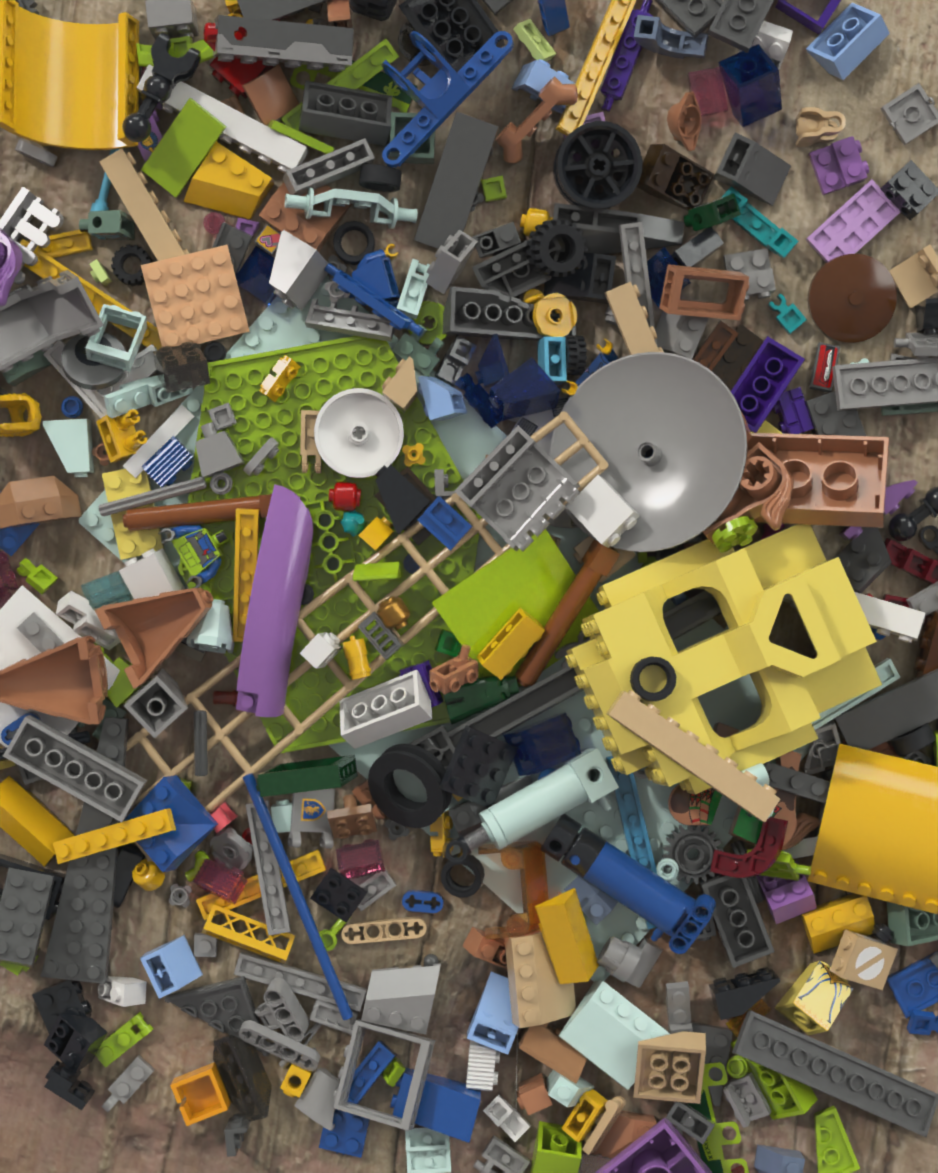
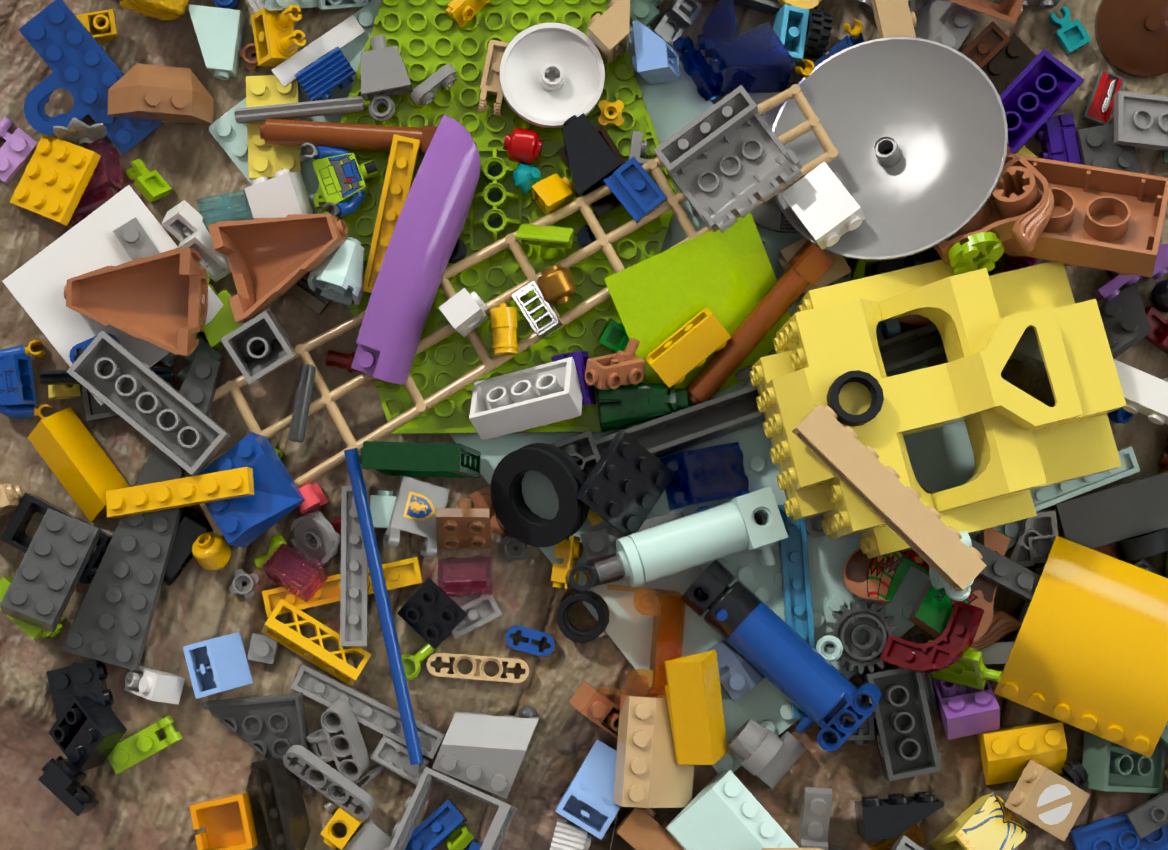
camera: 15 degrees right, 5 degrees down
light grey plate [101,1055,155,1112] -> none
light grey tile [208,402,238,432] -> none

